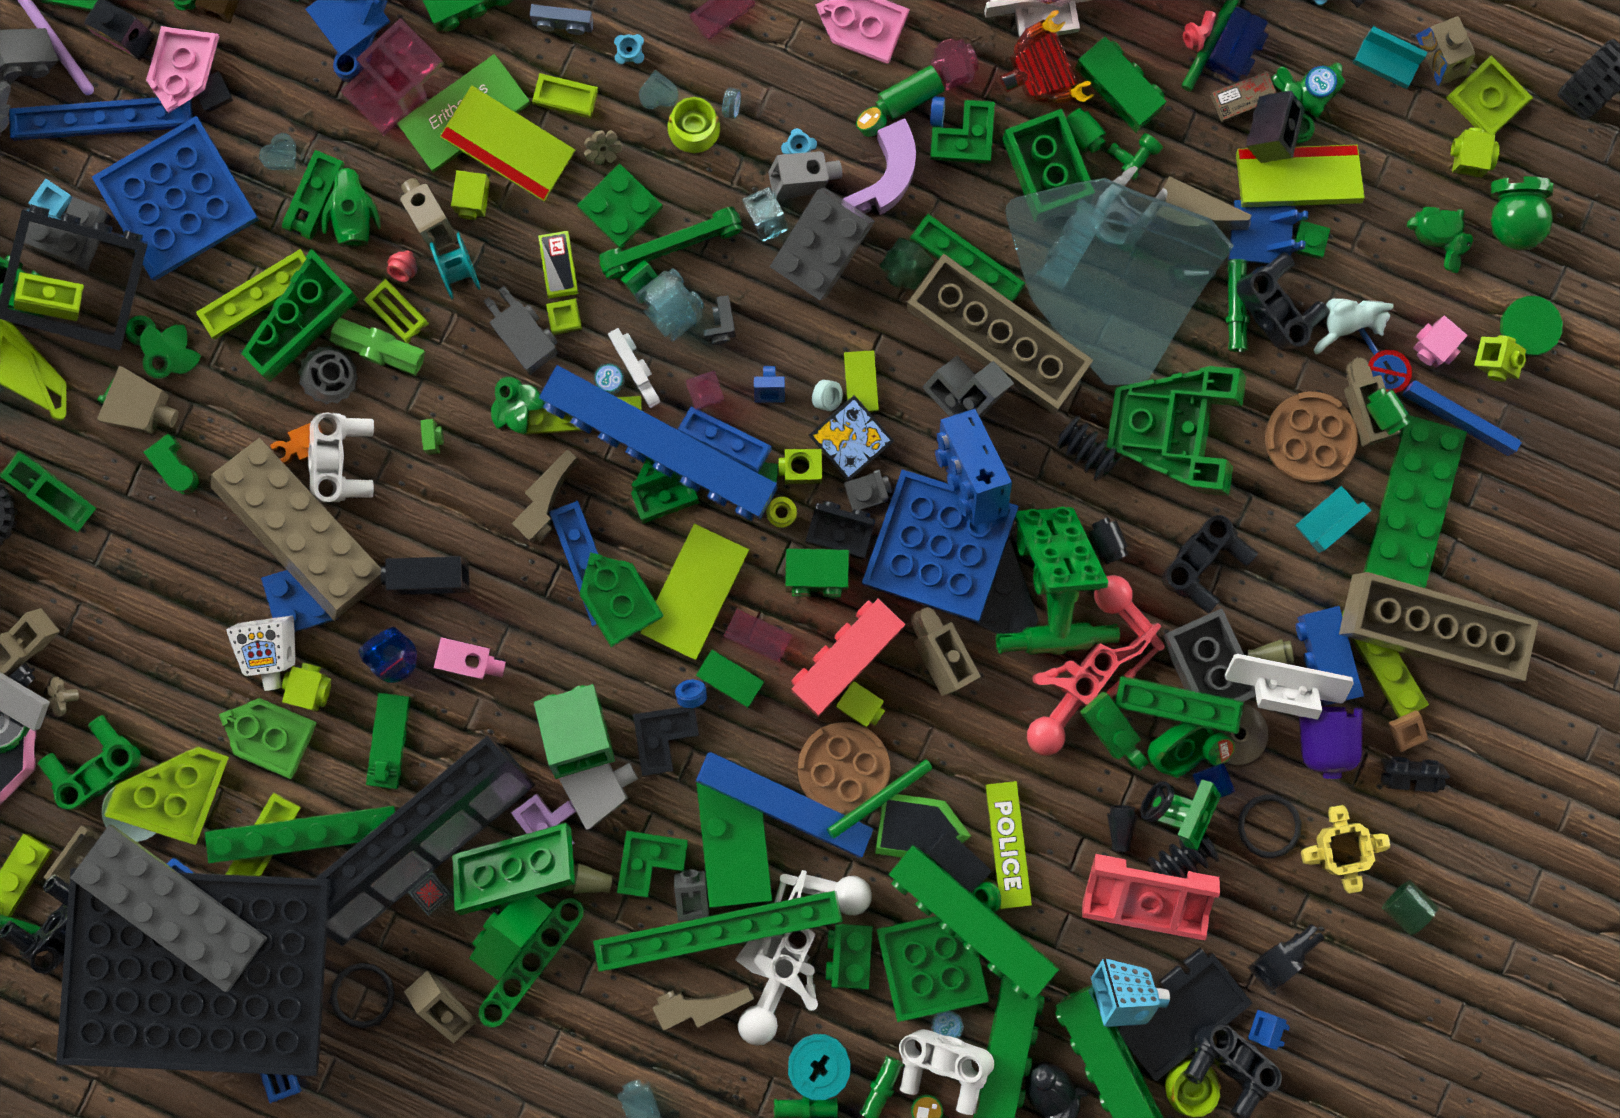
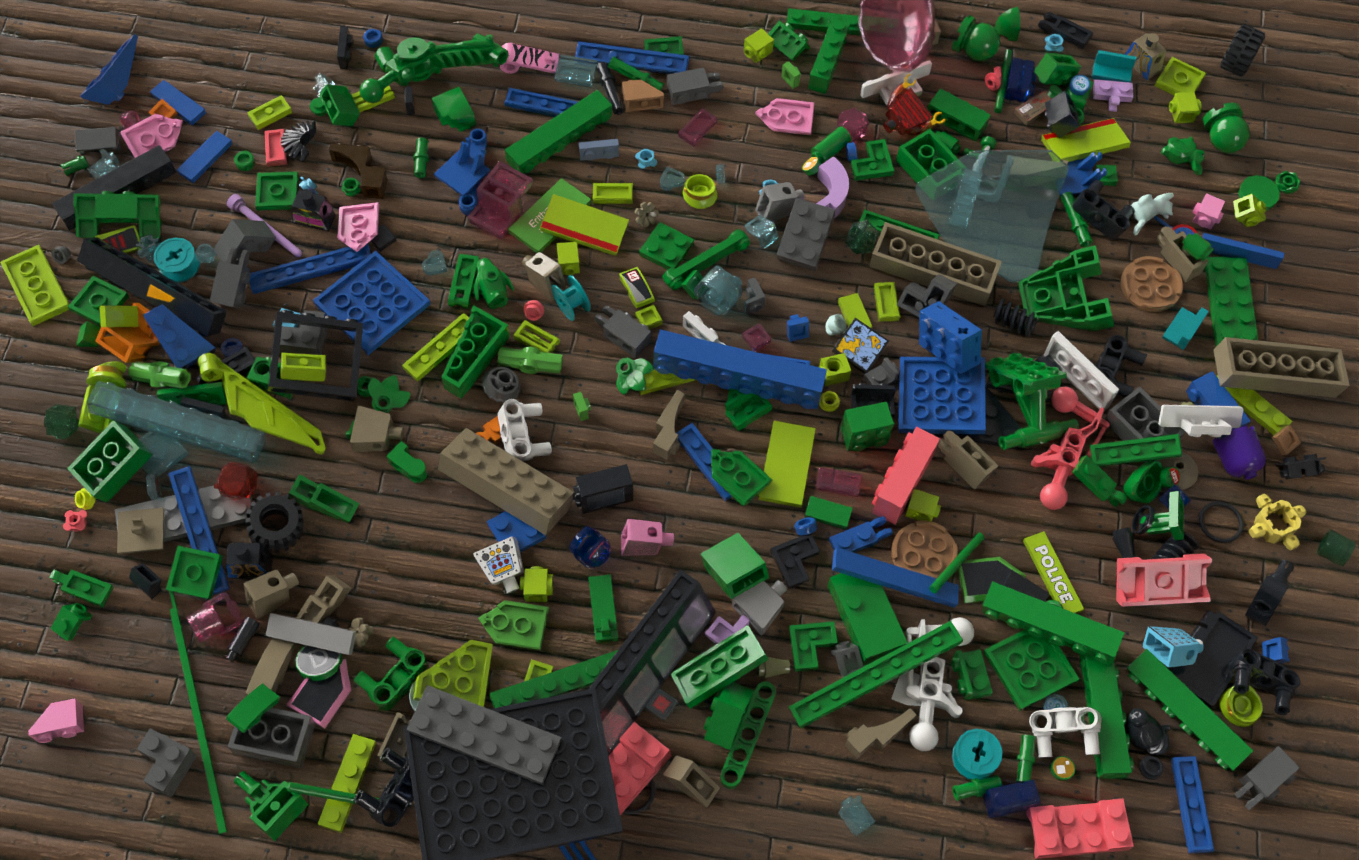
camera: 15 degrees left, 20 degrees down
none -> coral piece [609,722,671,815]
none -> blue hinge [829,516,893,553]
none -> lime tile [874,282,900,322]
none -> green brick [1034,53,1082,86]
none -> white tile [1044,331,1119,412]
none -> lavender plate [1093,80,1133,112]
none -> green plate [1275,171,1300,194]

